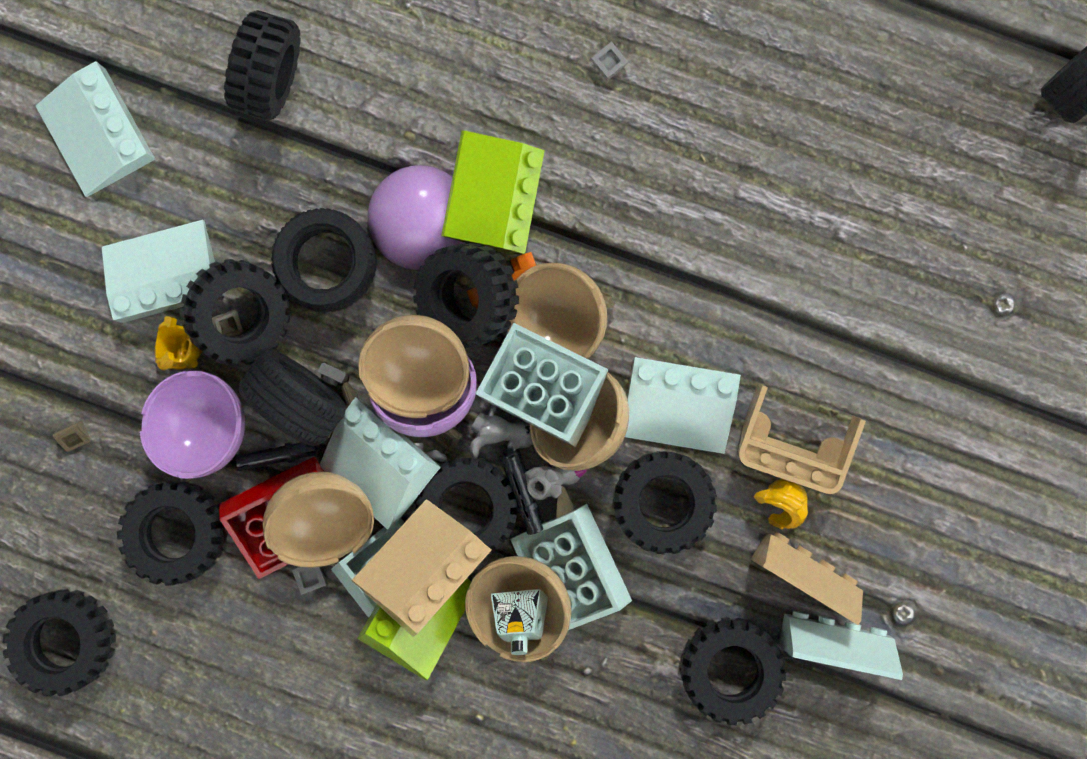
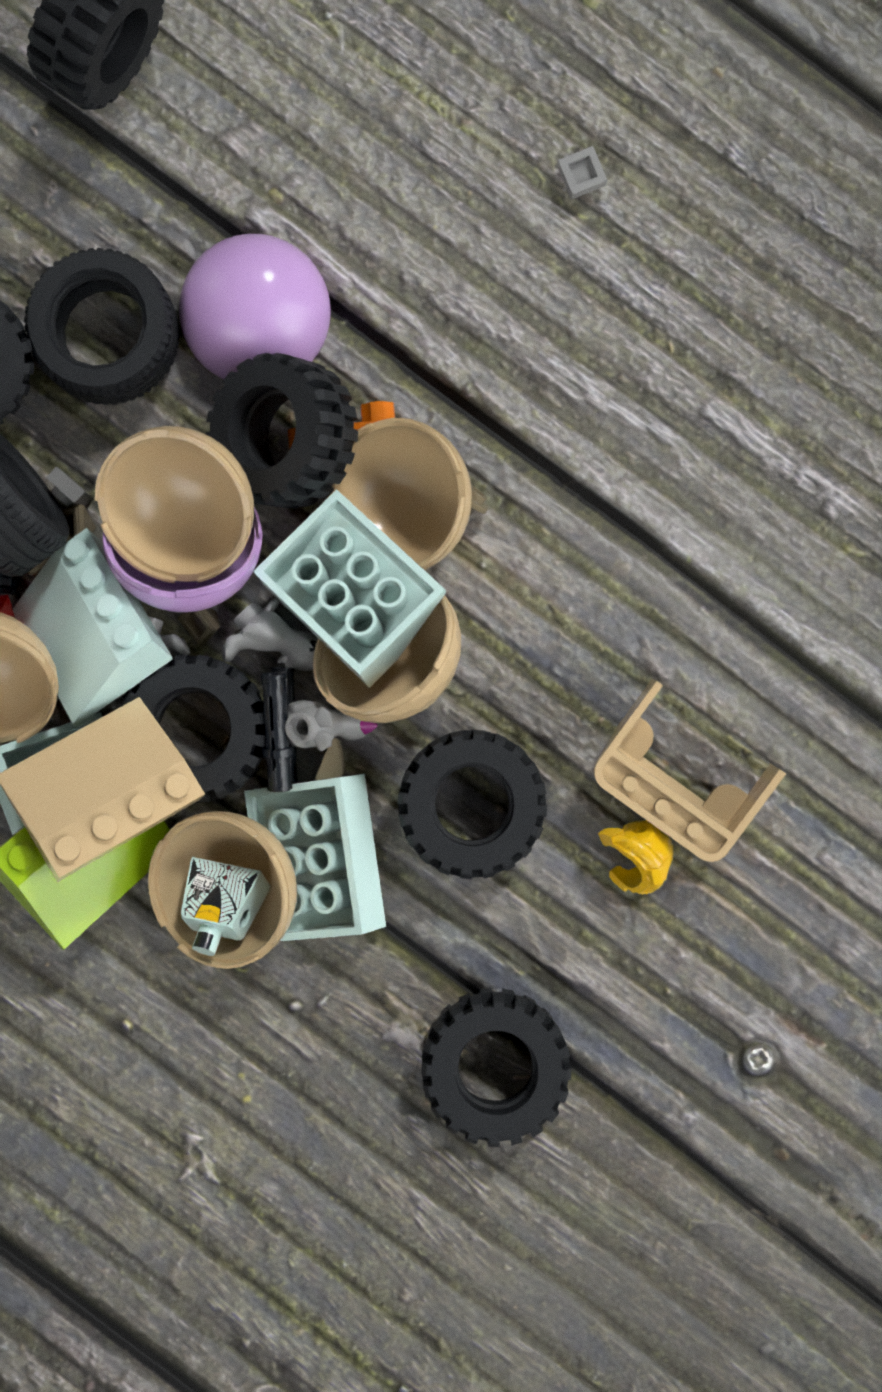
camera: 15 degrees right, 0 degrees up
lime slope [441,130,545,254] -> none
light aqua slope [625,357,741,454] -> none
tan slope [751,531,863,625] -> none
light aqua slope [778,611,903,680] -> none

